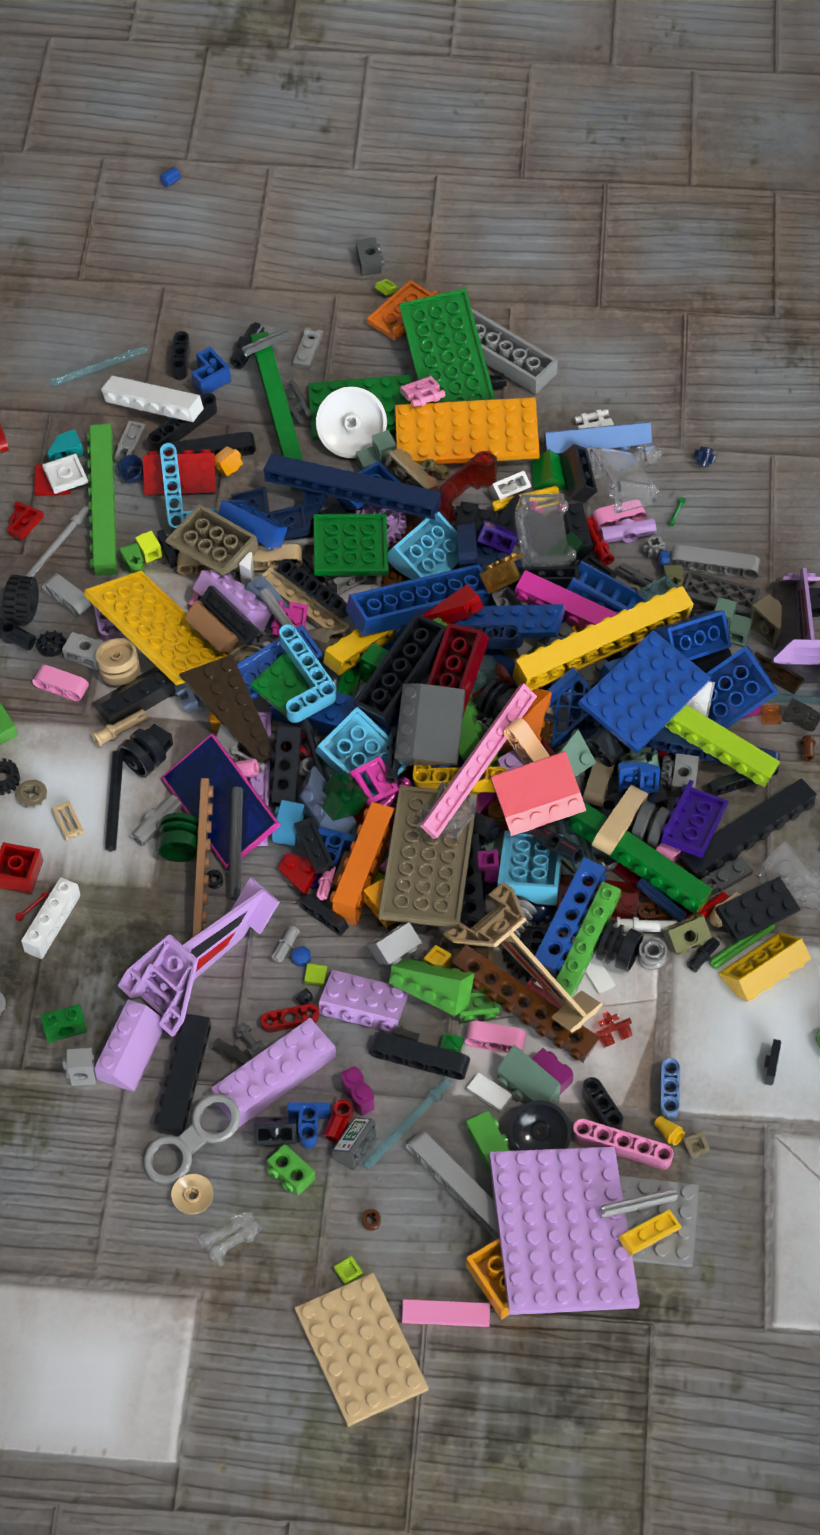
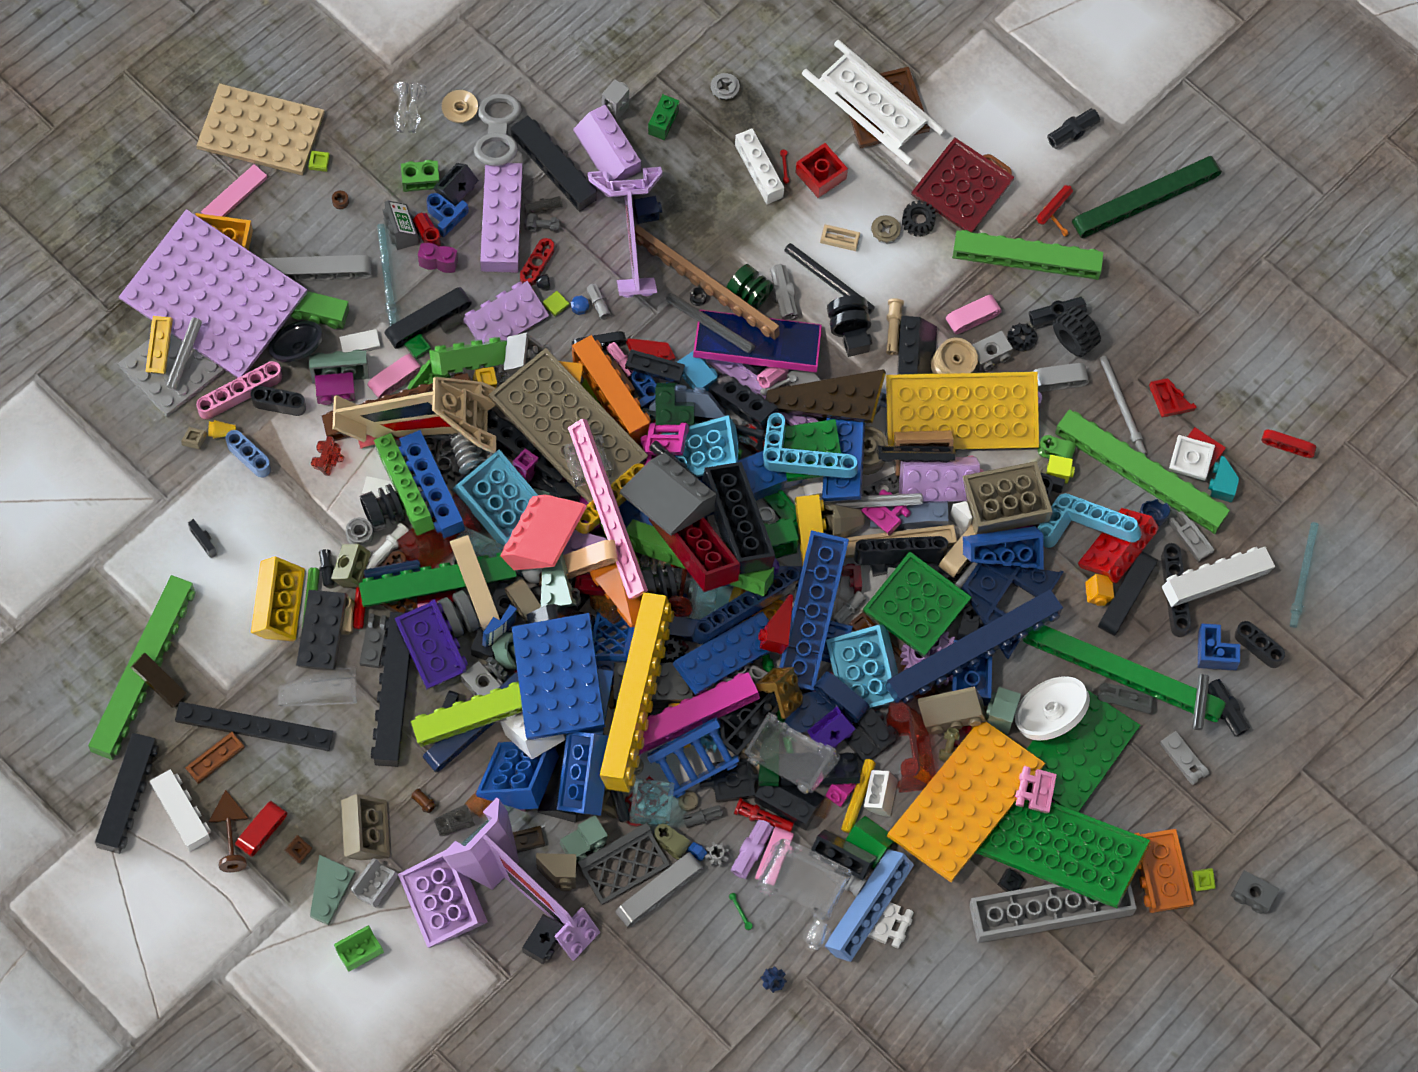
camera: 125 degrees right, 10 degrees up
black piece [532,826,585,864] -> none

